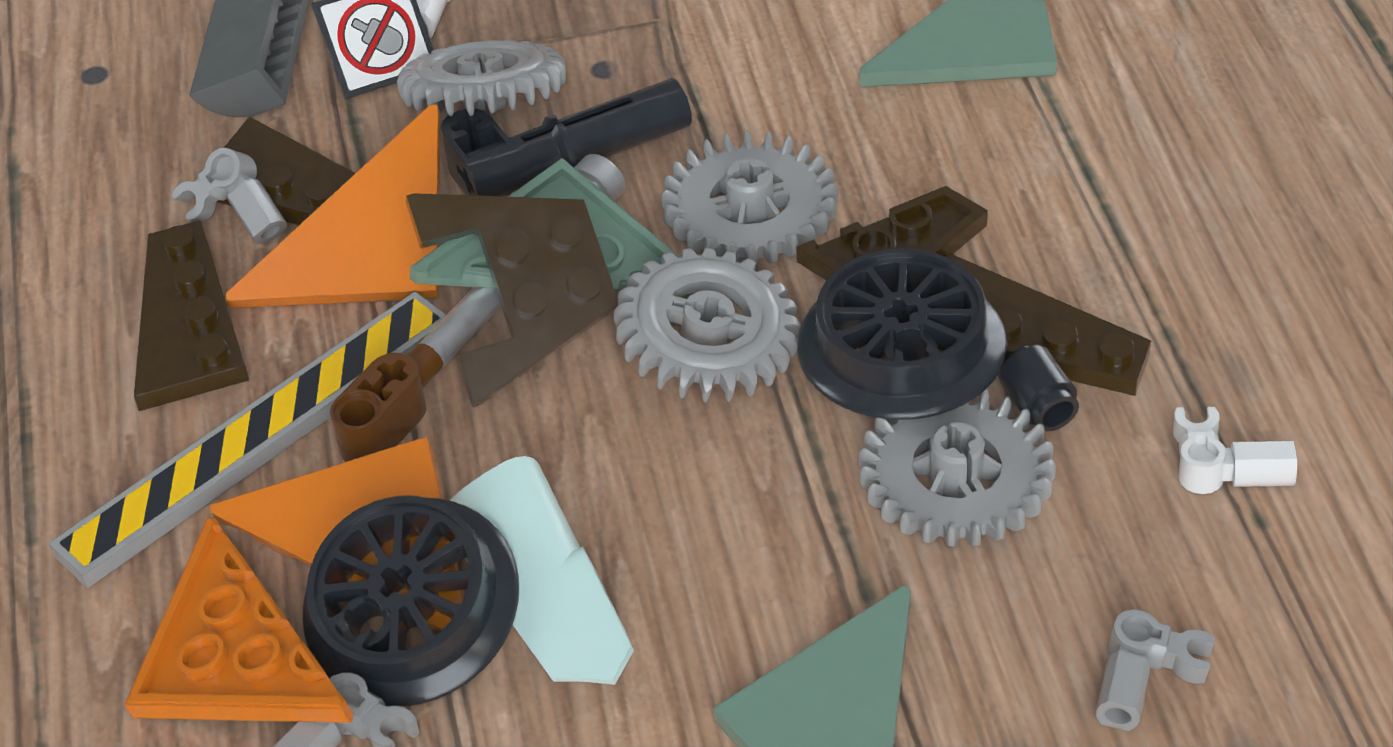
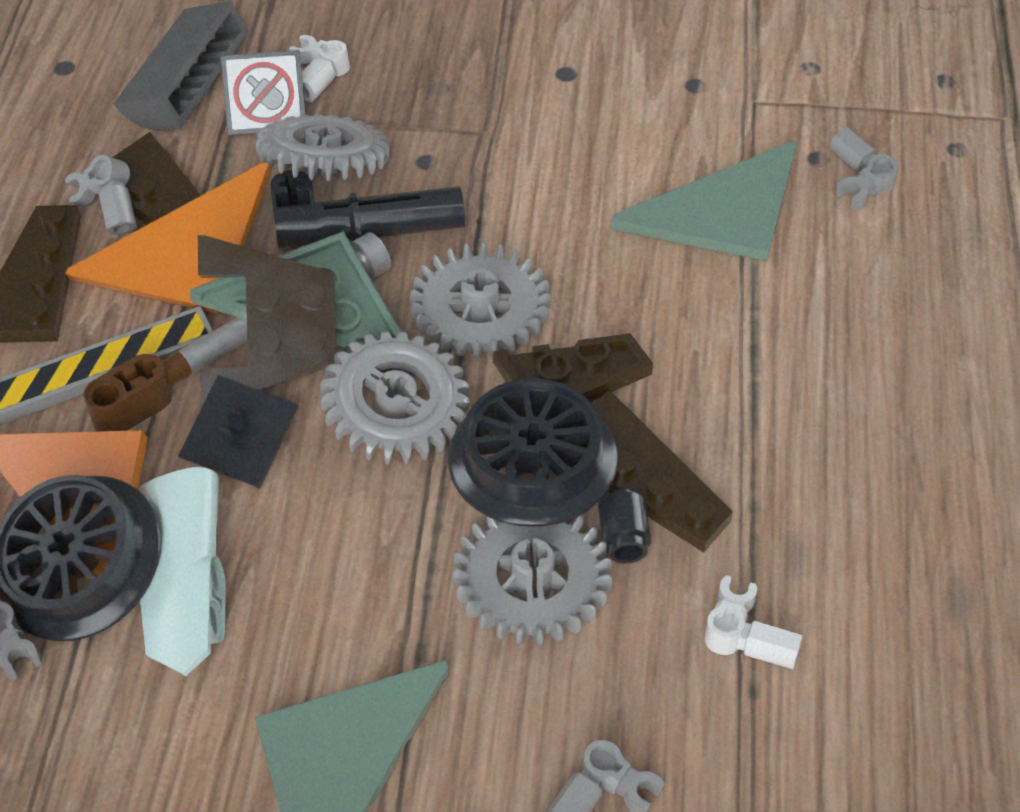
camera: 15 degrees right, 5 degrees up
none -> black piece [178,375,299,489]

